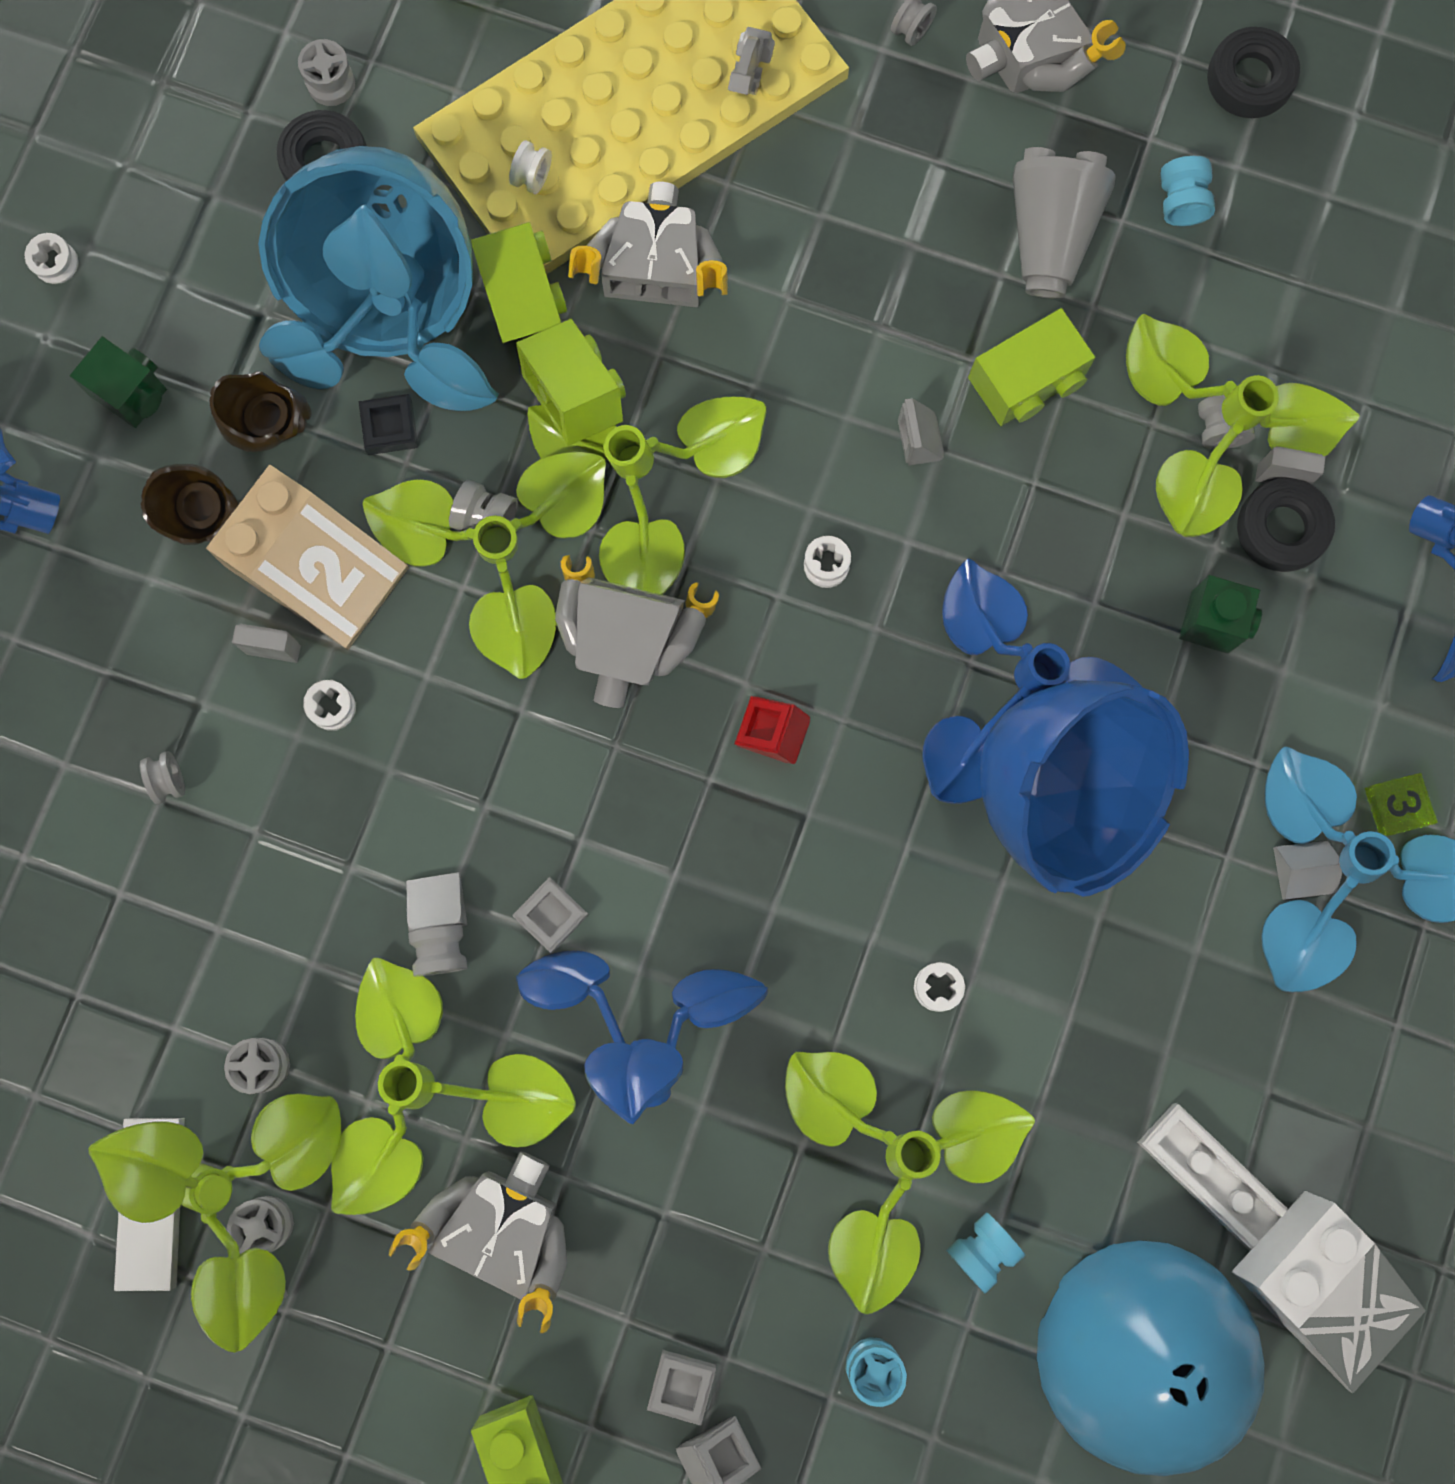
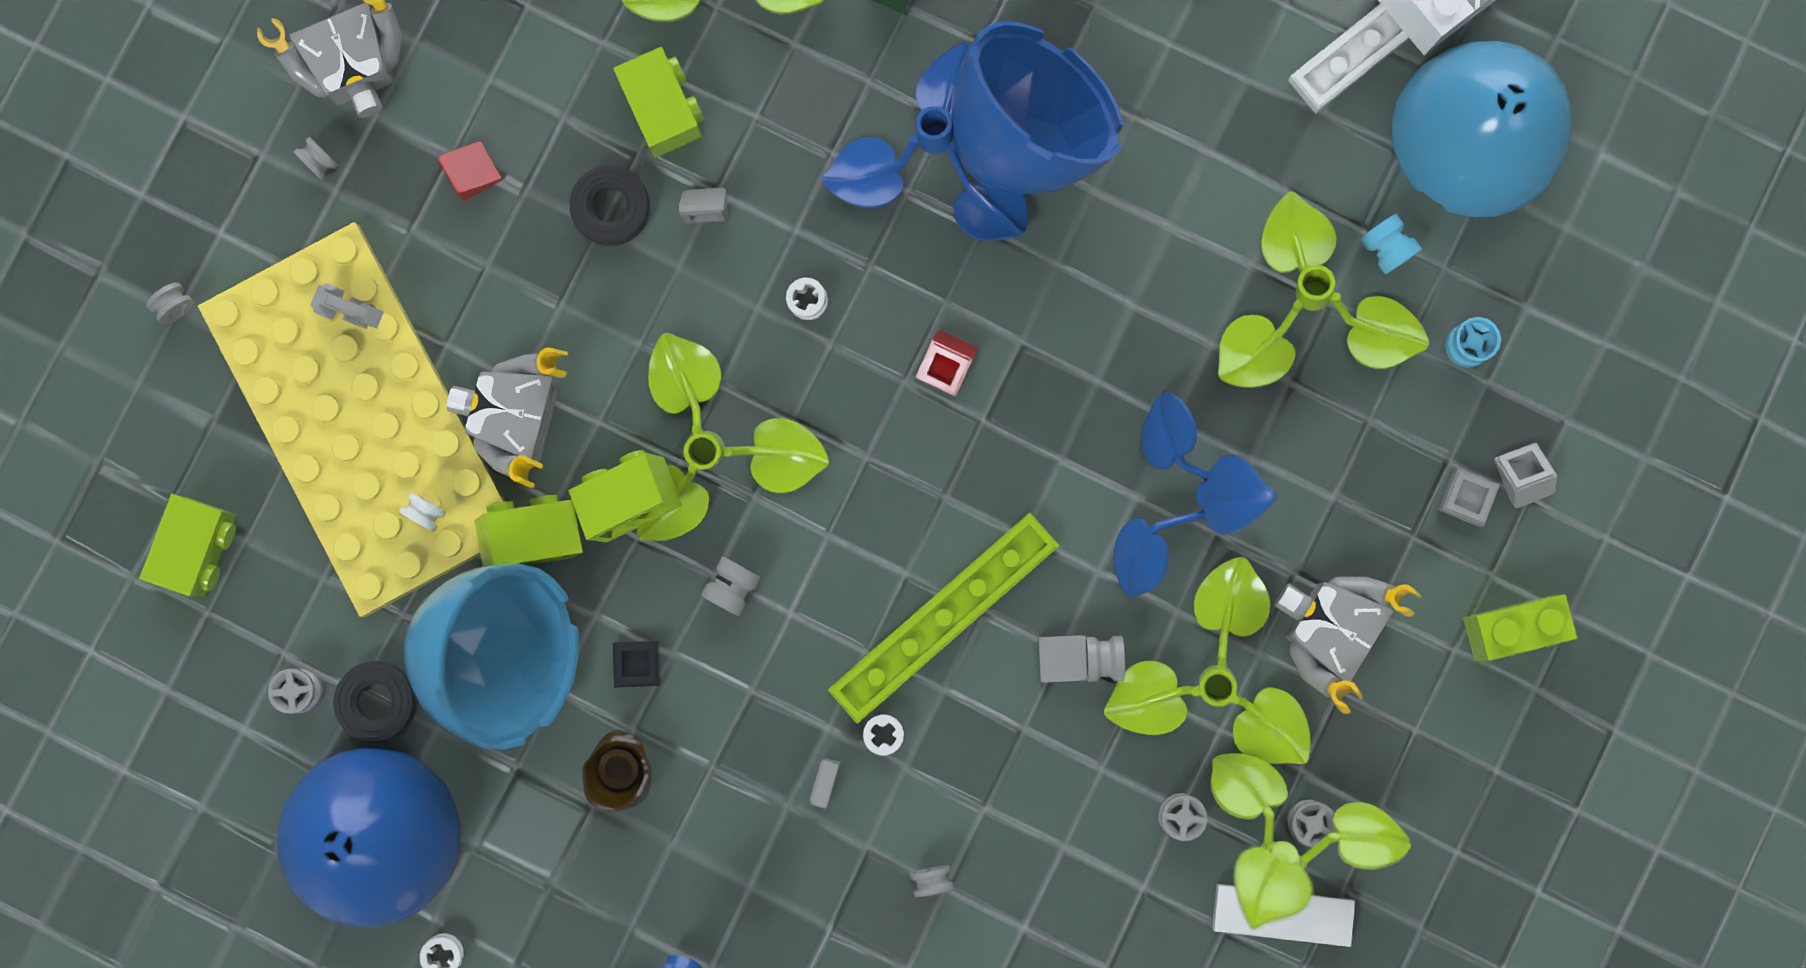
camera: 75 degrees left, 5 degrees up
dark green brick [69,336,167,428] -> none
dark brown hair [141,464,239,545] -> none
tan slope [206,465,409,650] -> none
dark azure plant [259,204,499,411] -> none
lime plant [363,452,606,679] -> none
light grey tile [512,877,589,953] -> none
light grey torso [555,555,719,708] -> none
white bush [914,962,965,1012] -> none
light grey cone [1013,147,1116,299] -> none
none -> blue piece [276,746,461,928]
none -> slope [437,141,502,202]
none -> black tyre [569,165,650,246]
none -> lime tile [828,513,1060,724]

